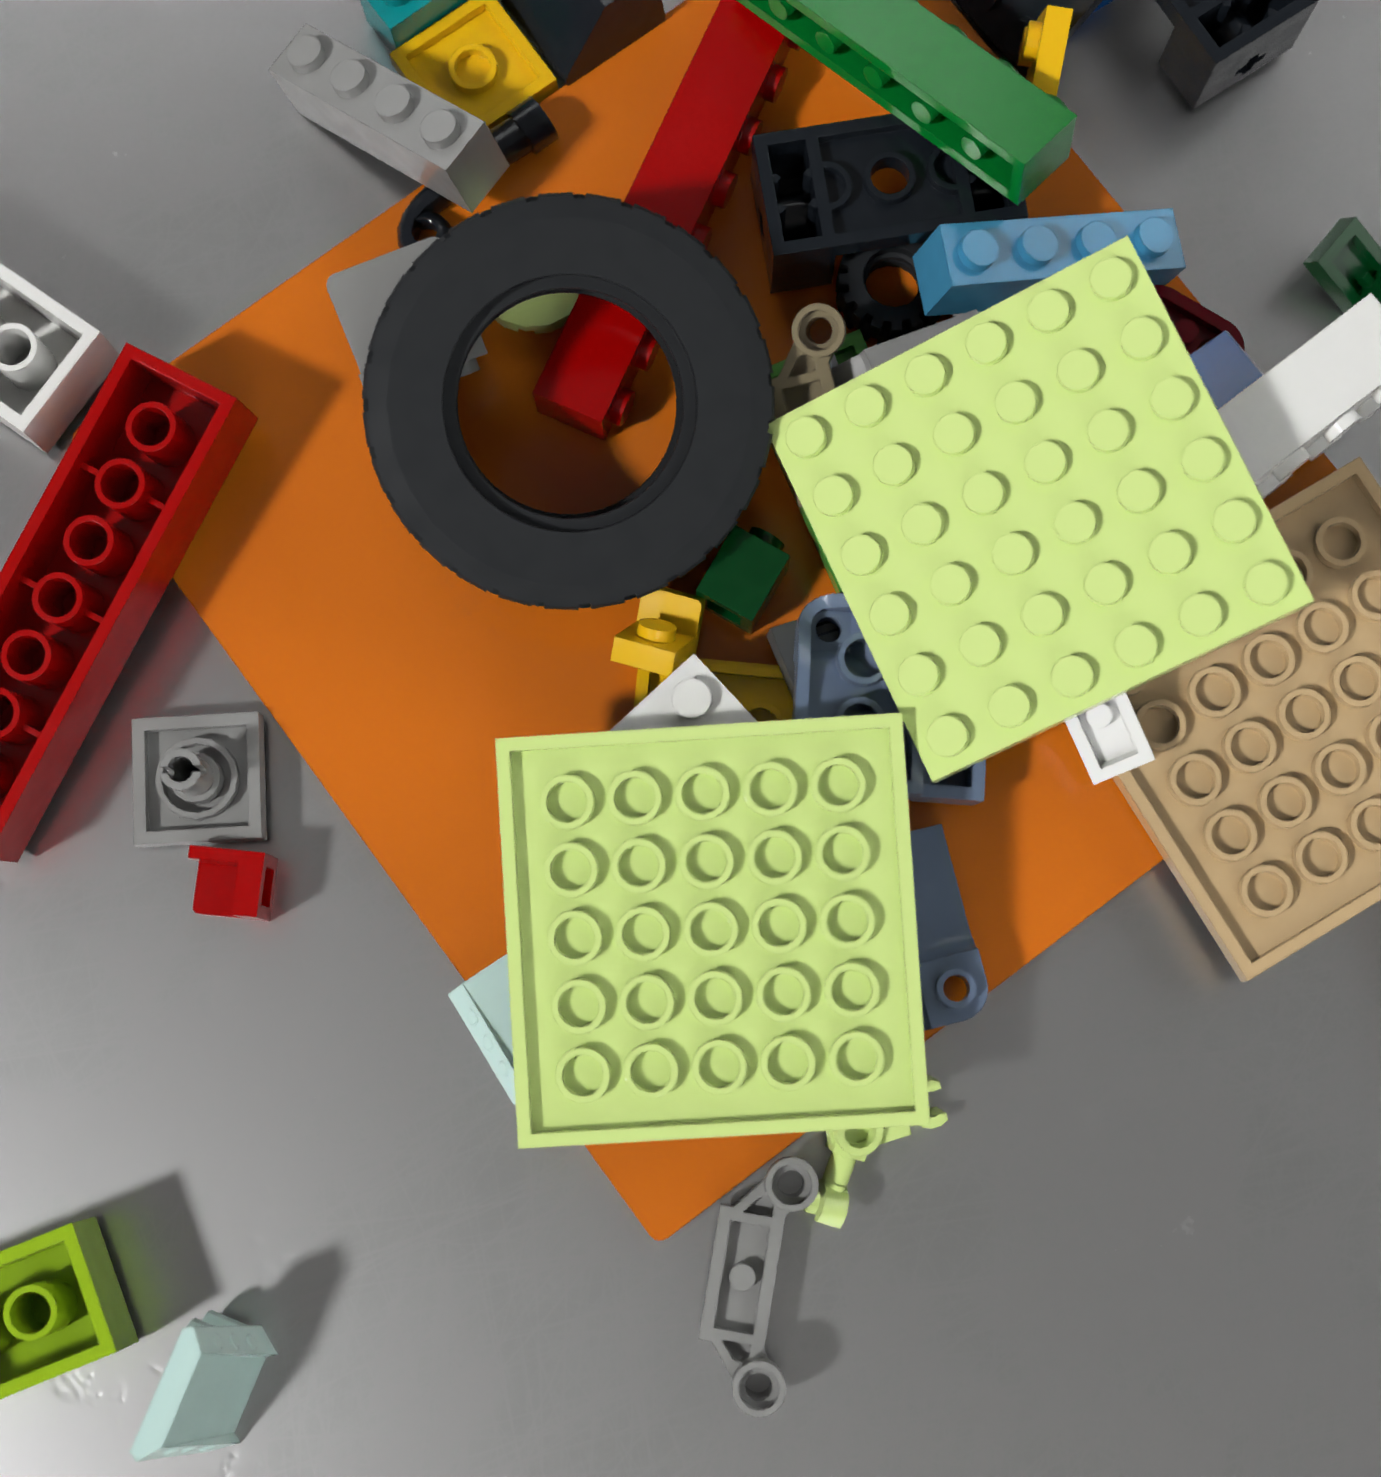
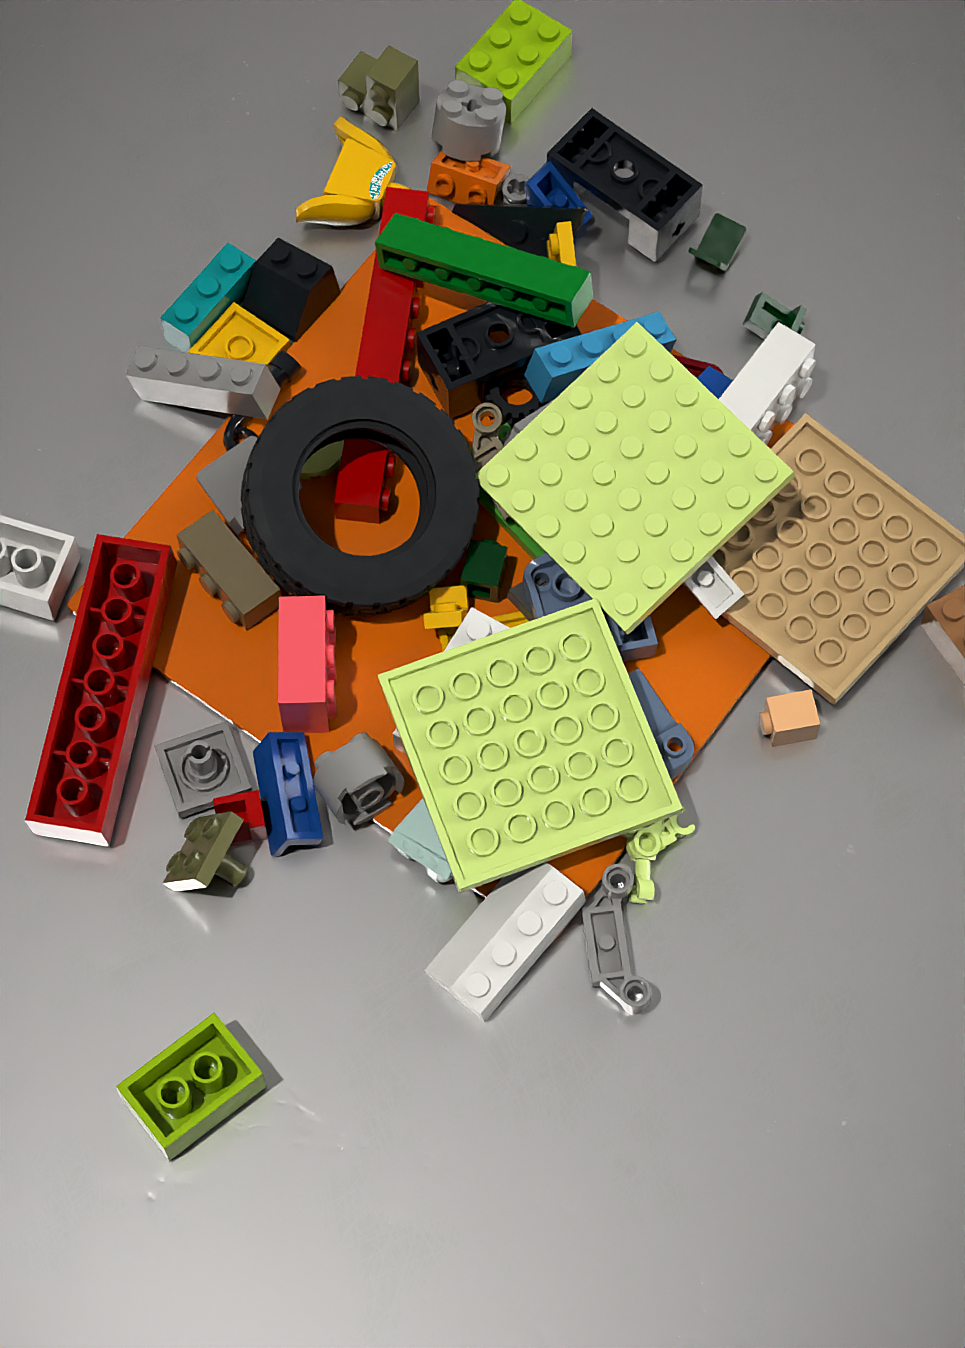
camera: 20 degrees left, 15 degrees down
light aqua slope [130,1310,278,1461] -> none
none -> olive plate [163,811,248,891]
none -> dark tan brick [177,510,282,631]
none -> blue panel [253,732,324,856]
none -> coral brick [278,596,337,733]
none -> light grey brick [313,732,404,825]
none -> white slope [424,862,586,1022]
none -> dark green bracket [688,213,747,271]
none -> light nougat brick [759,689,820,747]

